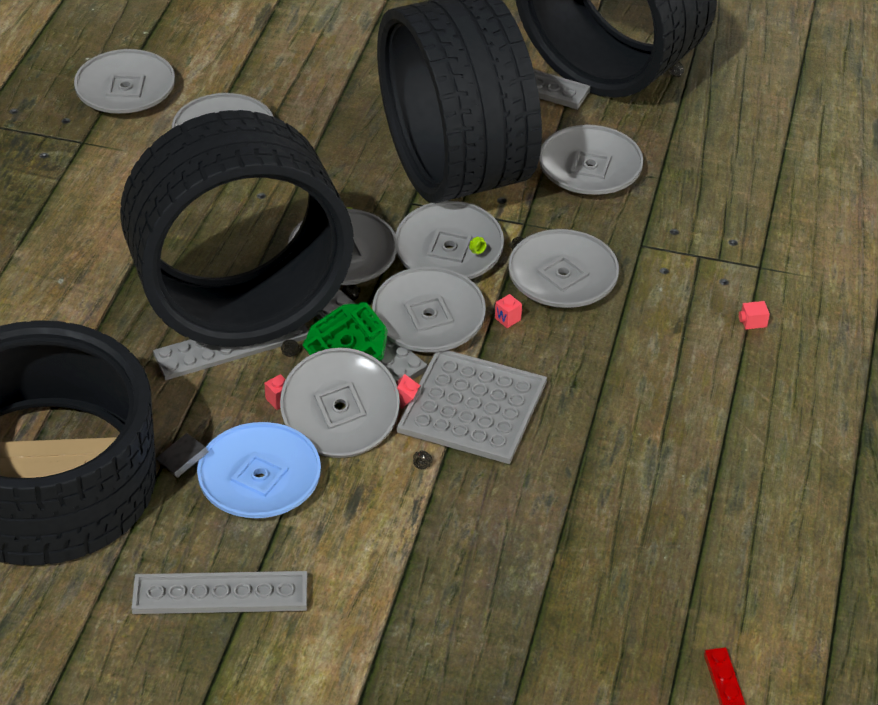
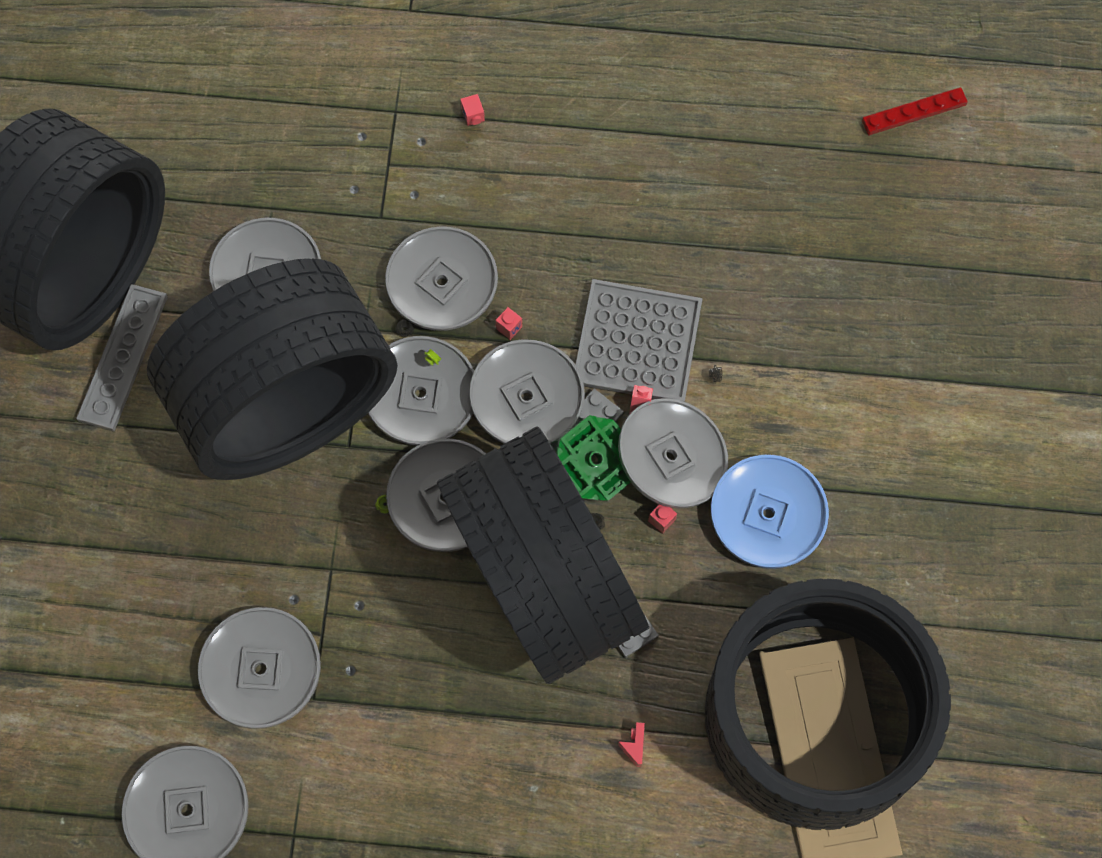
camera: 100 degrees left, 25 degrees up
light grey plate [132,571,307,614] -> none
flat silver tile [156,433,209,478] -> none

